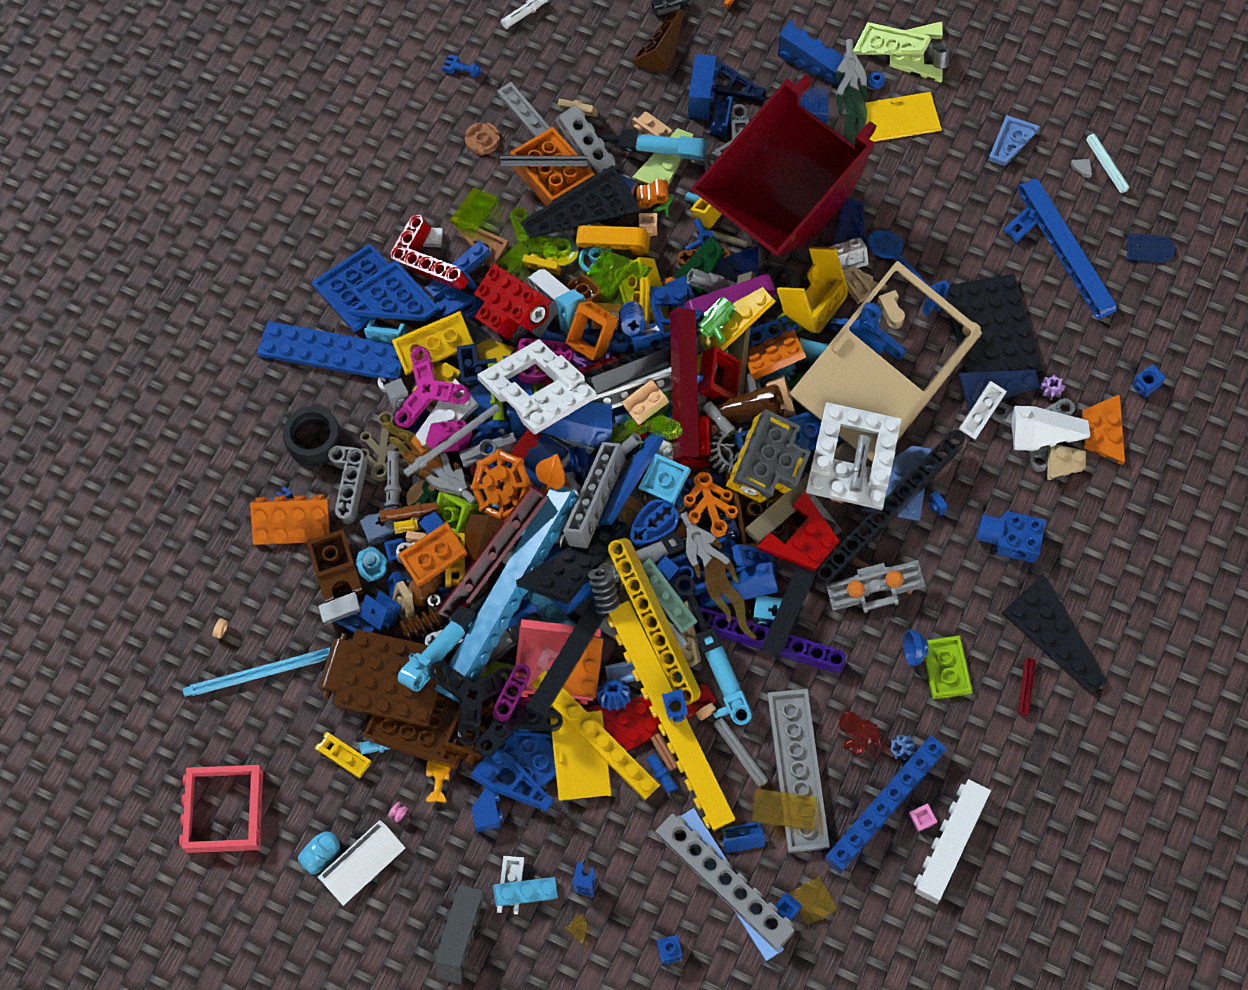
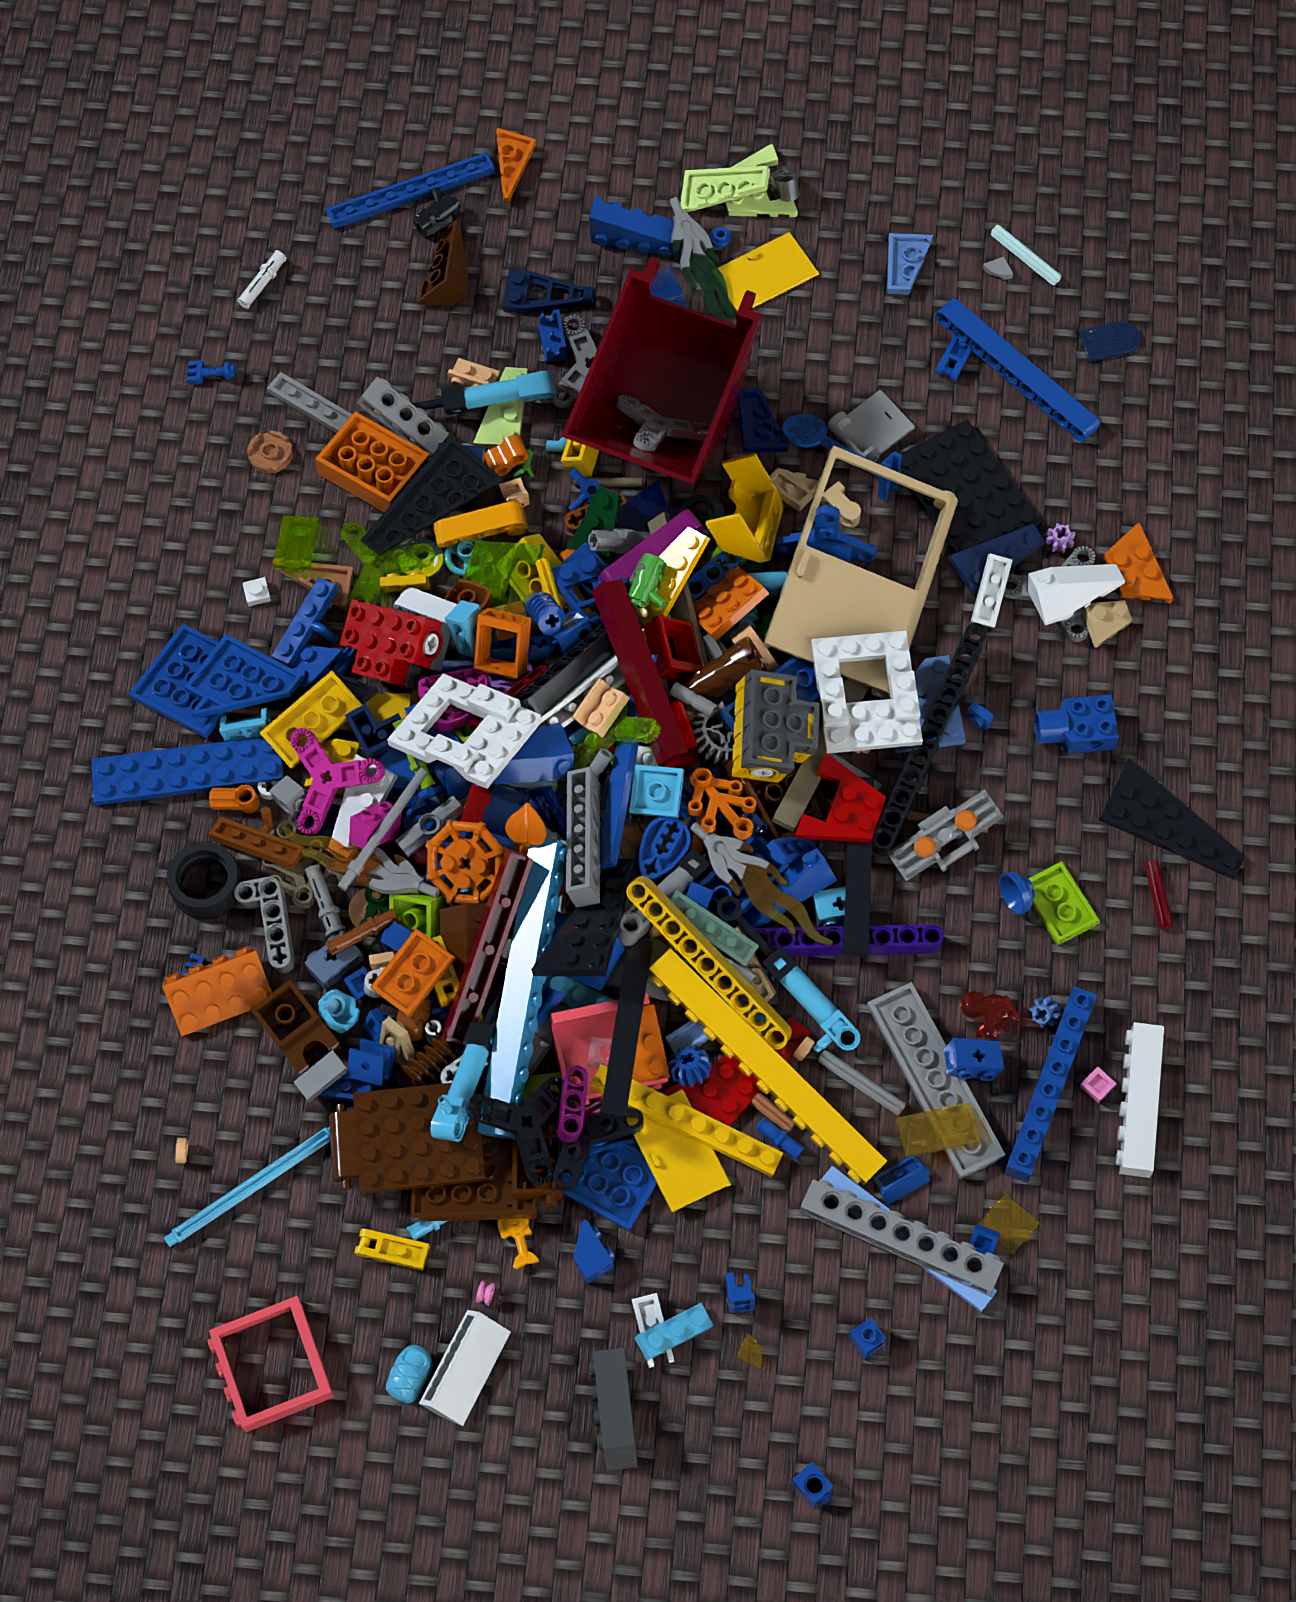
camera: 20 degrees left, 0 degrees up
red beam [391,215,468,289] -> none
yellow pin [394,518,418,534] -> none
blue plate [471,748,555,812] -> none
axle [499,155,588,166] -> none
tan plate [558,98,598,117] -> none
dark grey piece [588,568,620,614] -> none
blue brick [662,689,688,723] -> none
blue wedge [688,54,719,120] -> none
white bracket [828,238,869,271] -> none
light grey pin [849,435,871,492] -> none
blue brick [1132,364,1166,398] -> none
none -> dark orange plate [208,807,305,870]
none -> orange piece [209,785,260,814]
none -> light grey piece [616,395,709,451]
none -> light grey door [827,390,915,462]
none -> blue brick [944,1038,1004,1081]

